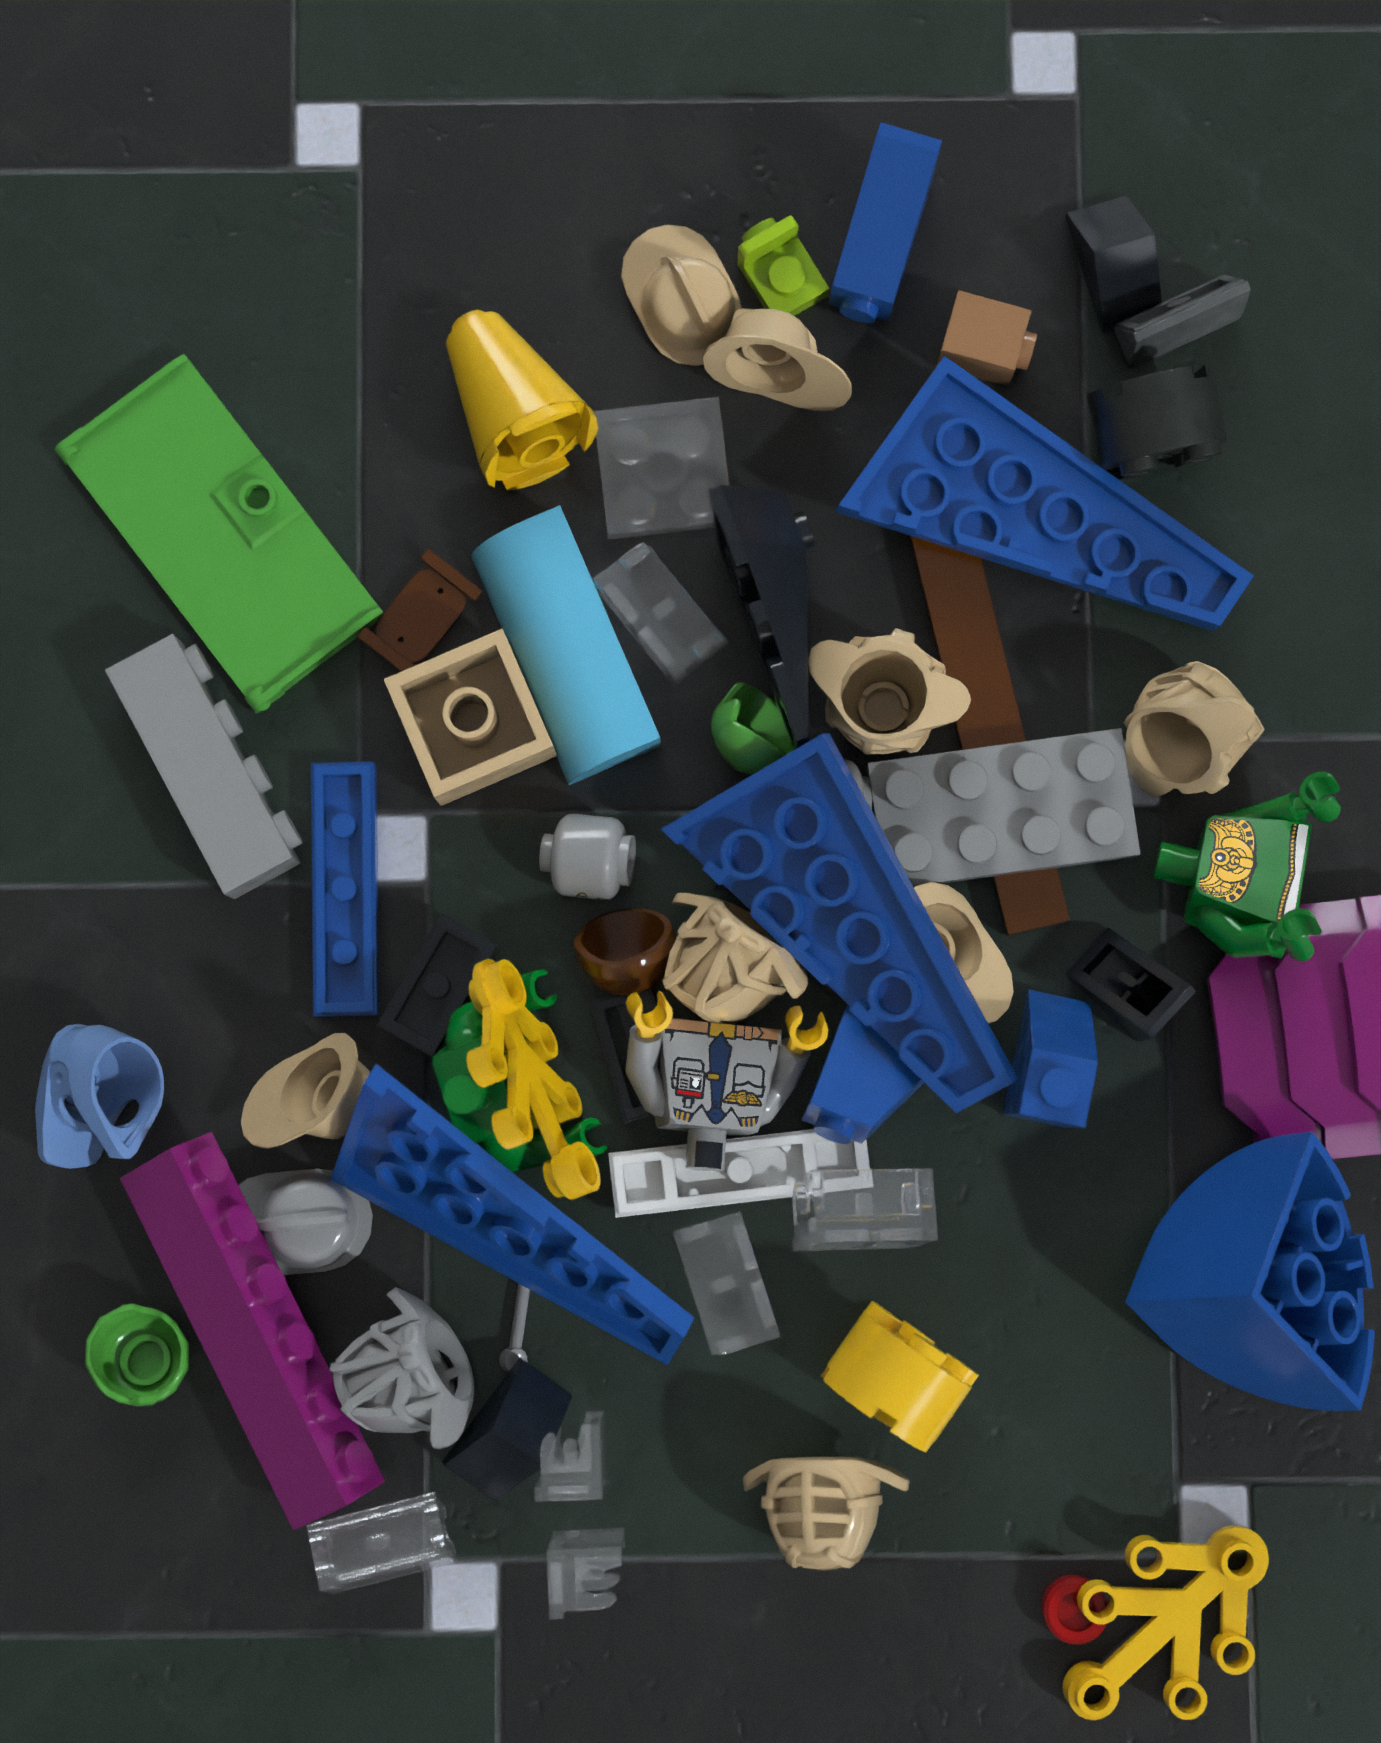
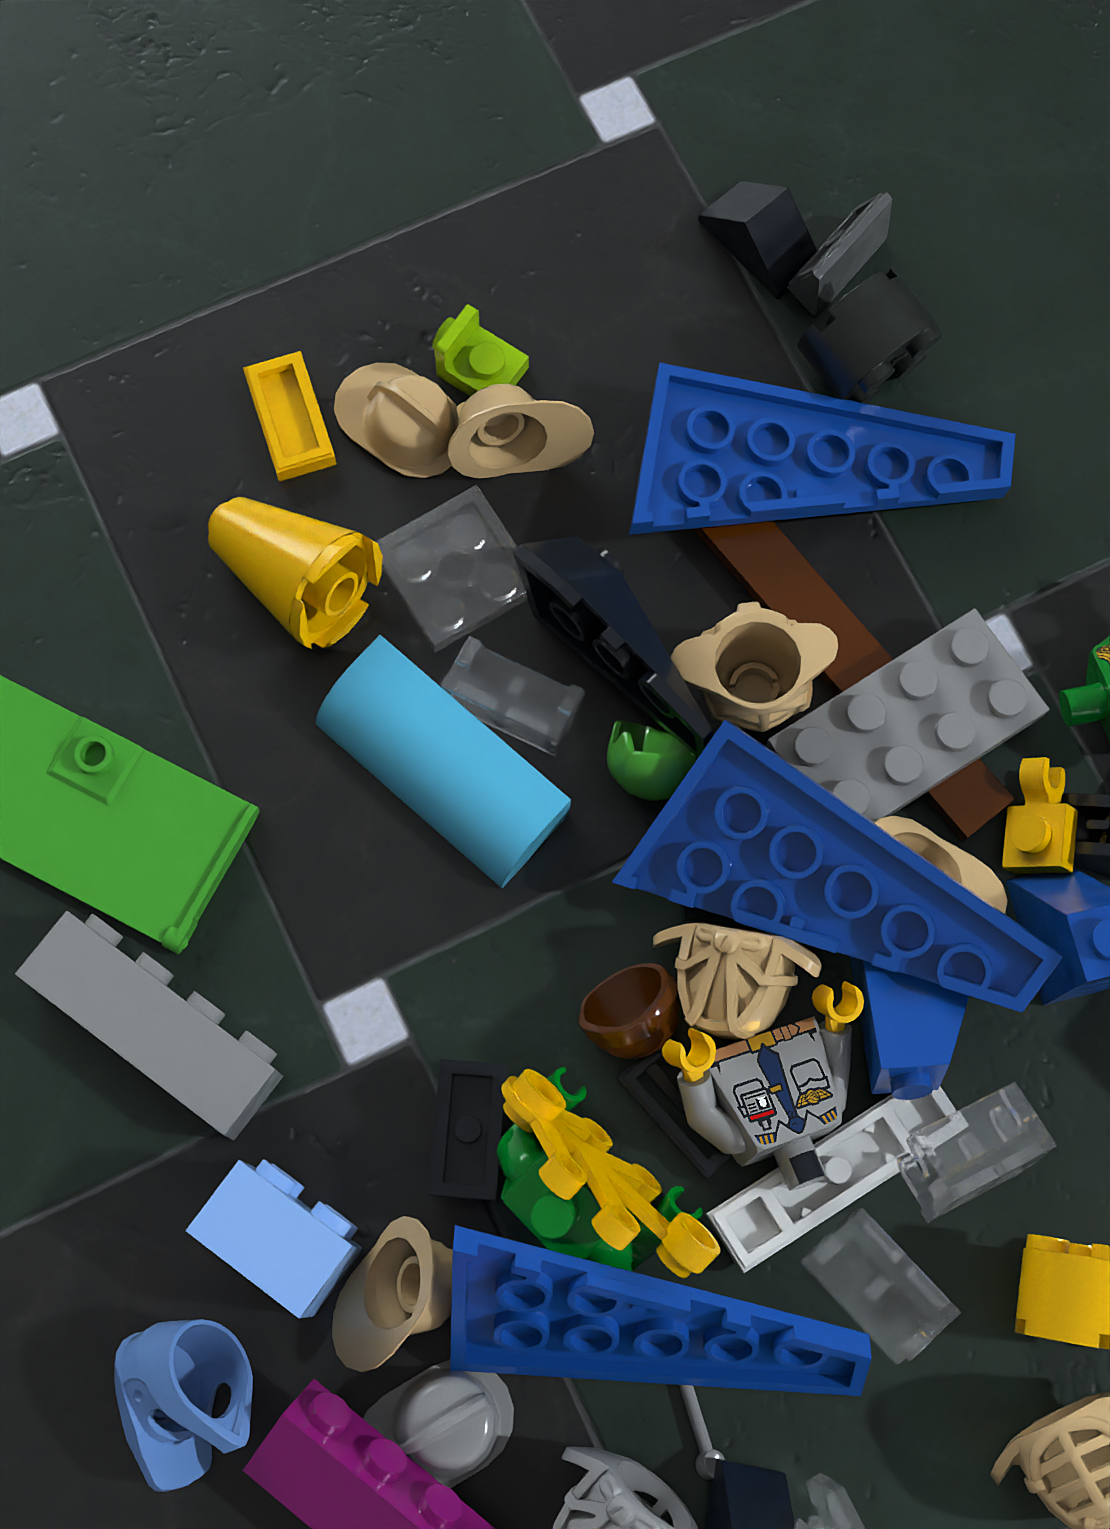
camera: 30 degrees left, 10 degrees down
blue tile [311,762,379,1017] -> none
reddish brown piece [357,549,483,671] -> none
tan brick [384,628,557,806] -> none
light grey head [539,814,636,900] -> none
blue slope [829,122,942,323] -> none
medium nougat brick [936,290,1037,387] -> none
tan piece [1124,661,1265,797] -> none
none -> light blue brick [186,1159,364,1318]
none -> yellow tile [243,351,337,482]
none -> yellow plate [1002,757,1078,874]

